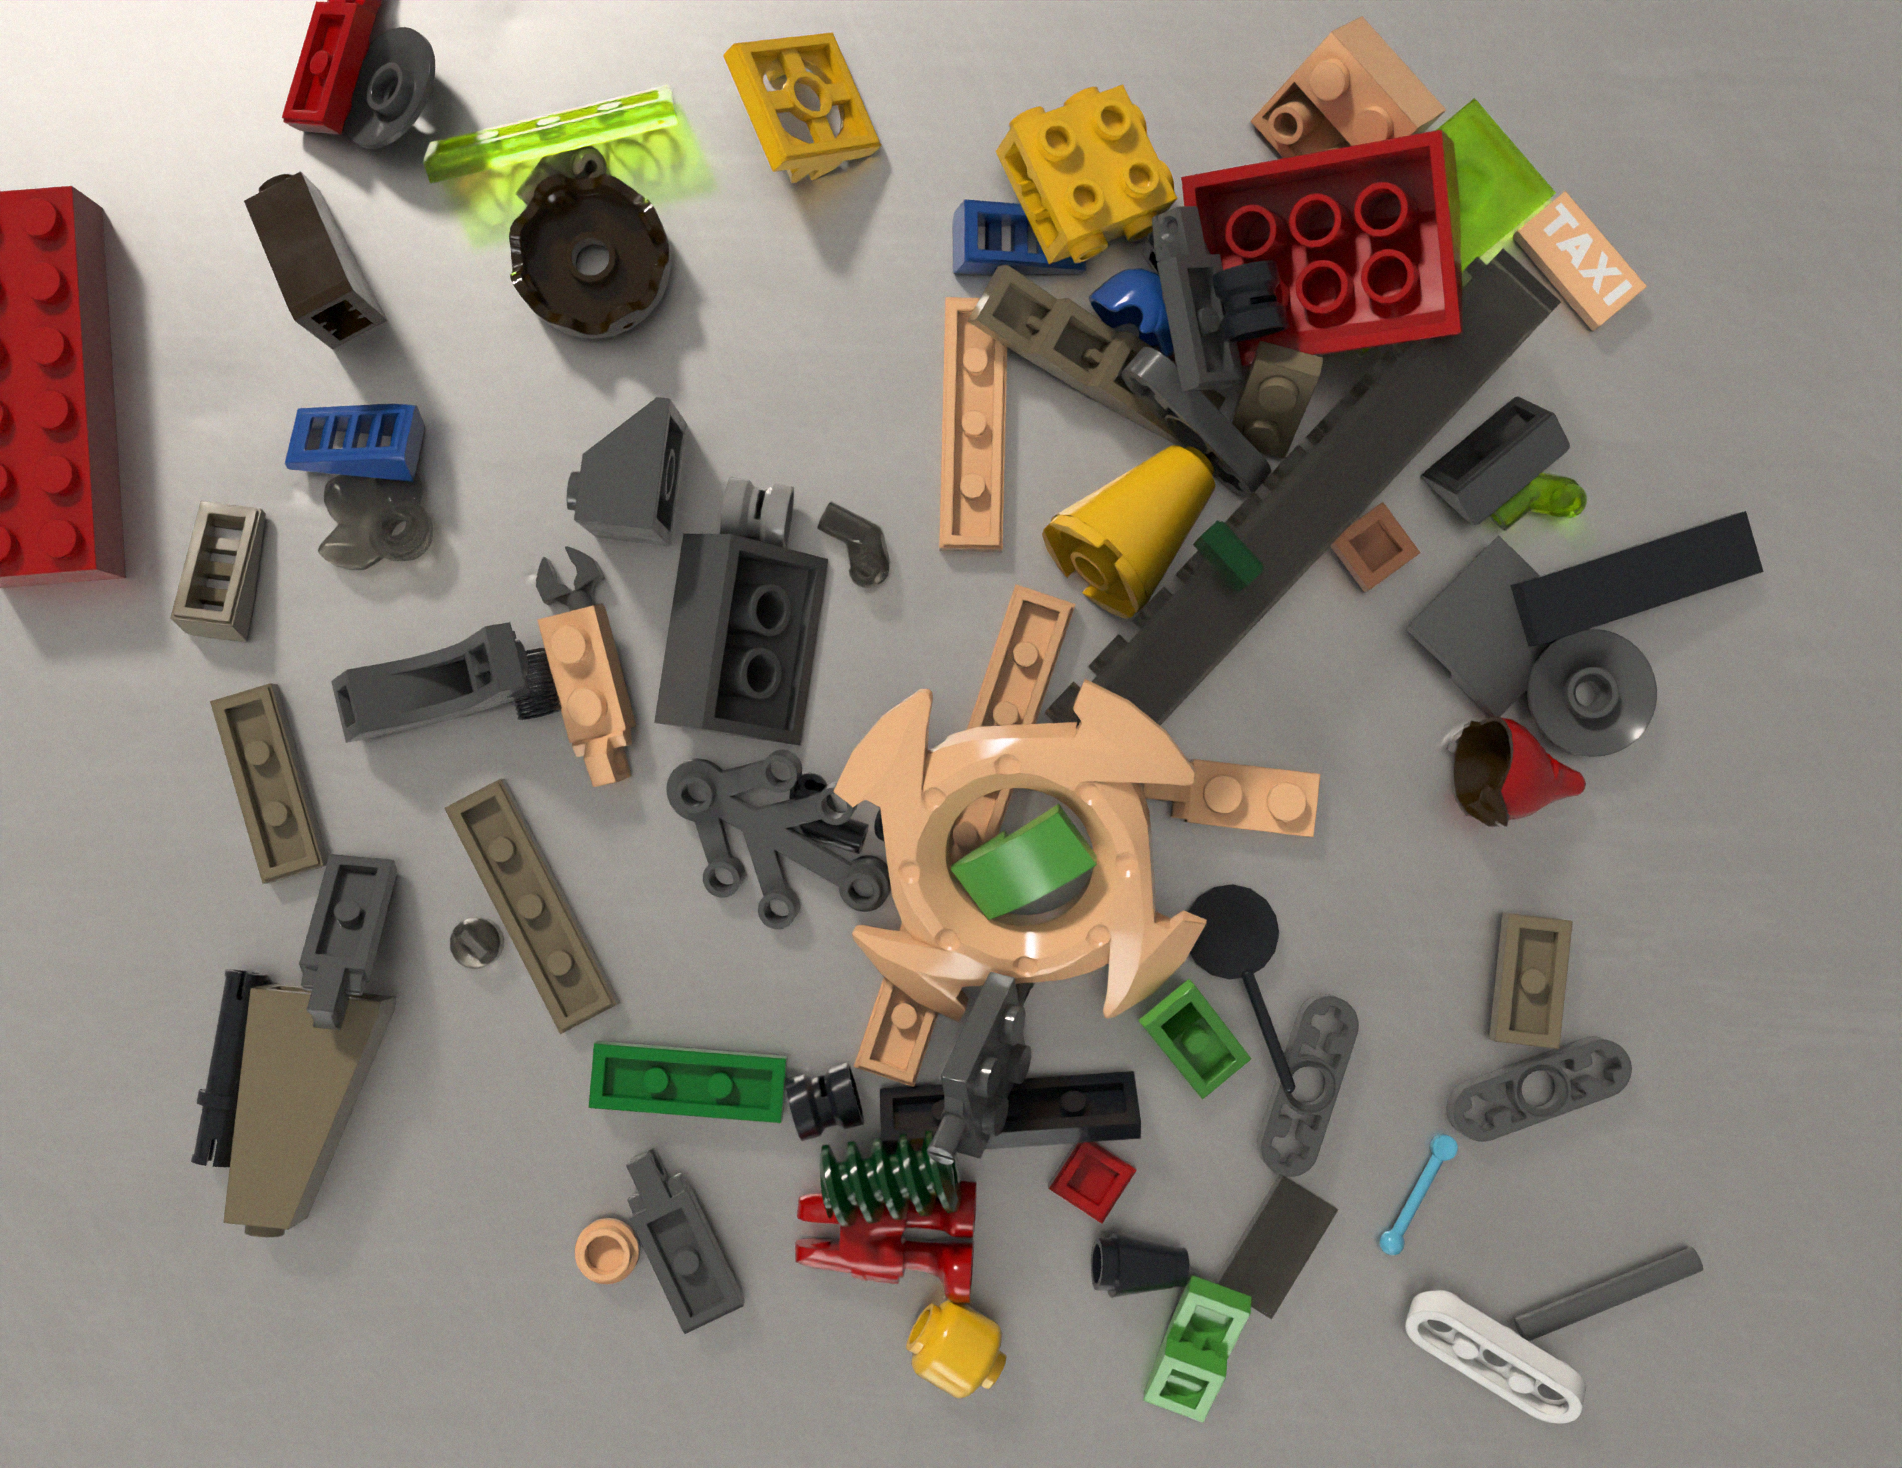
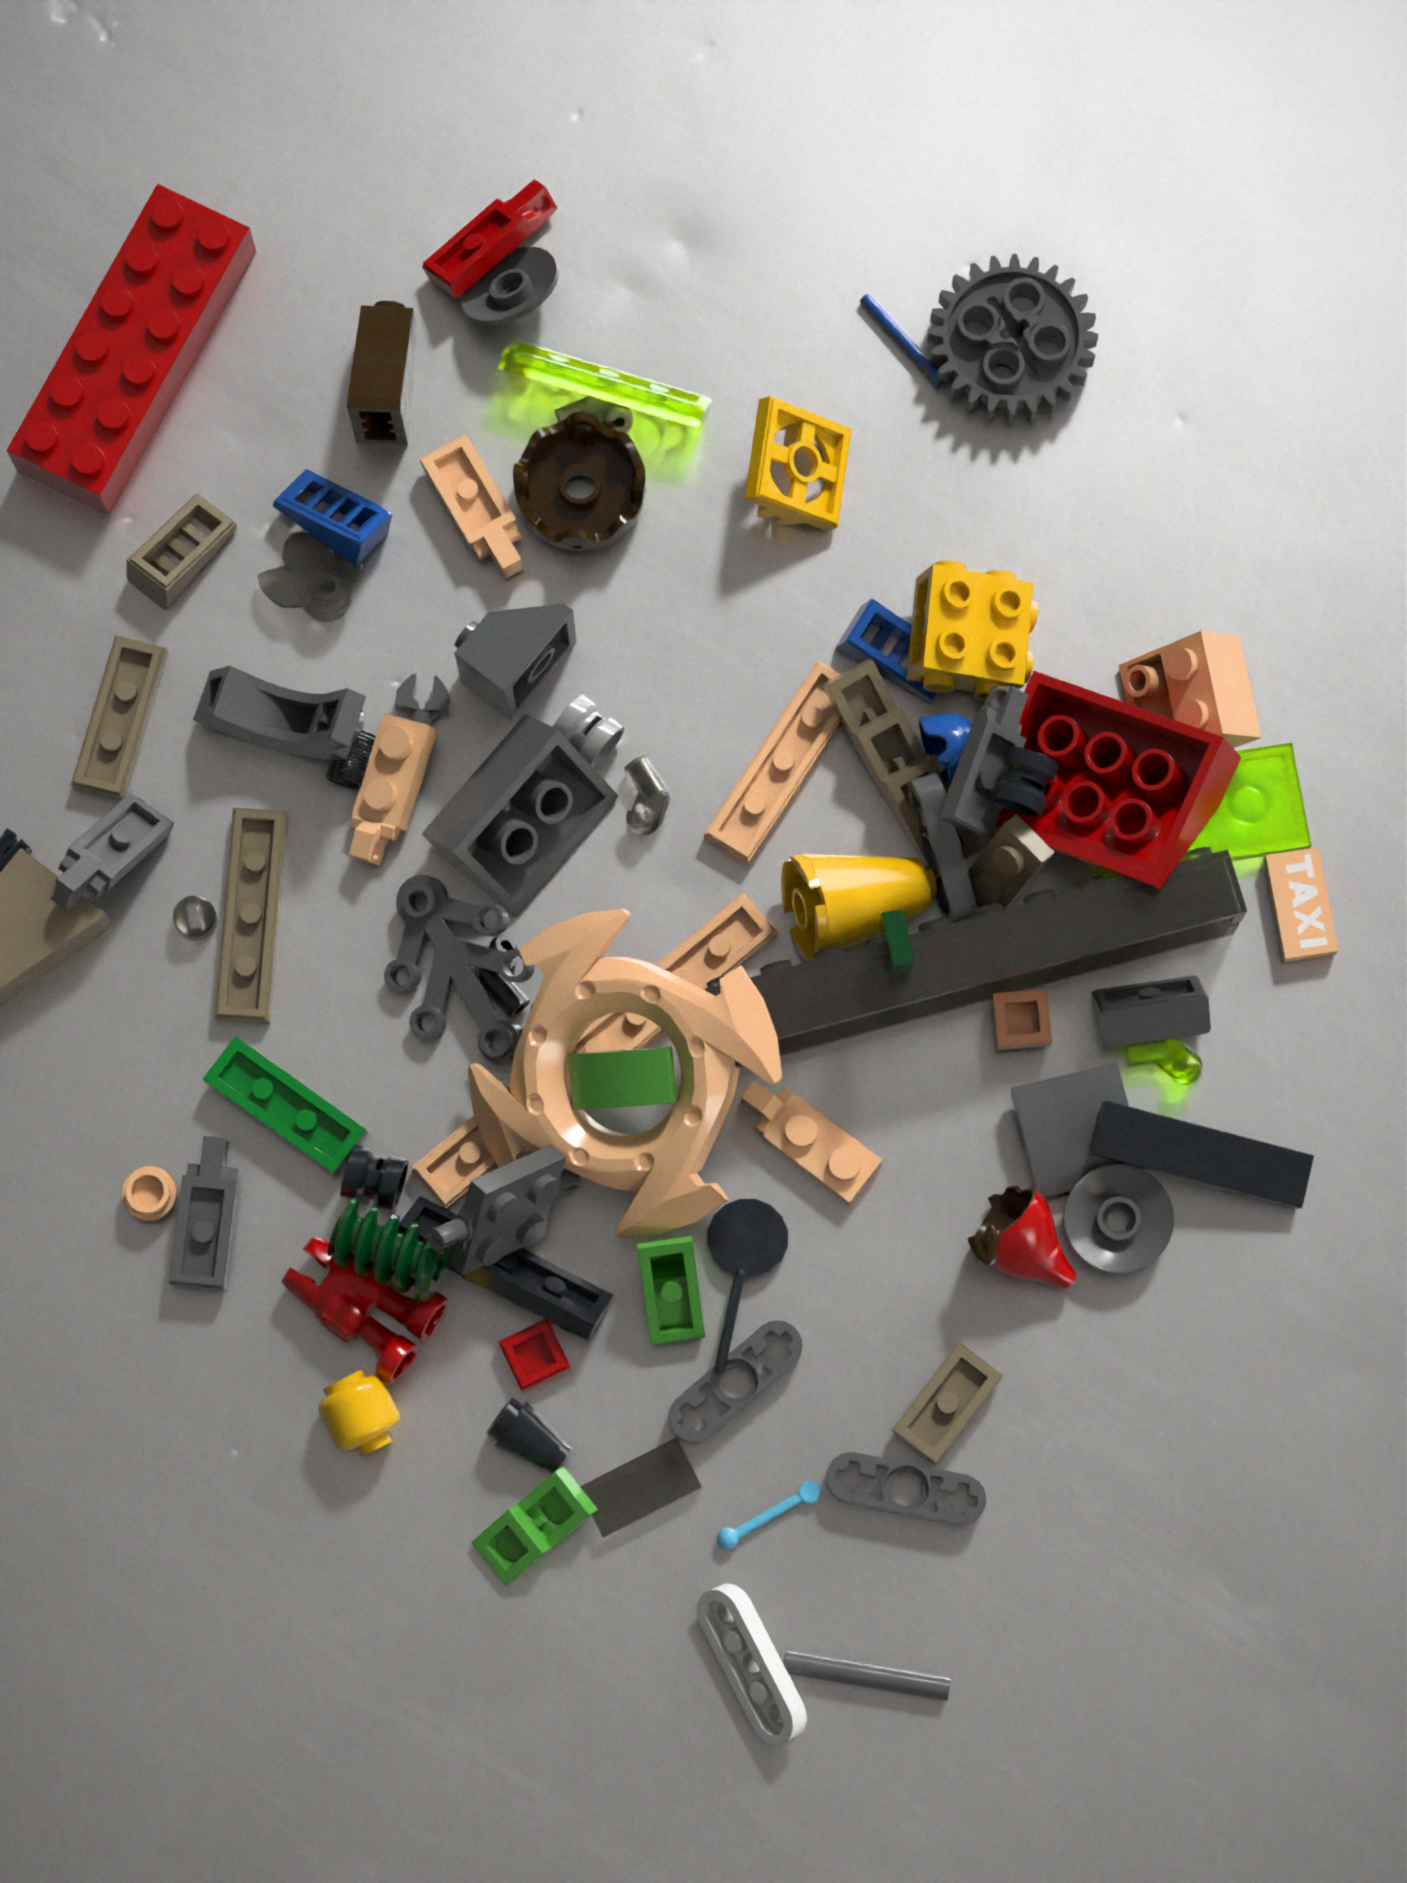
camera: 30 degrees right, 10 degrees down
none -> light nougat hinge [419,434,523,579]

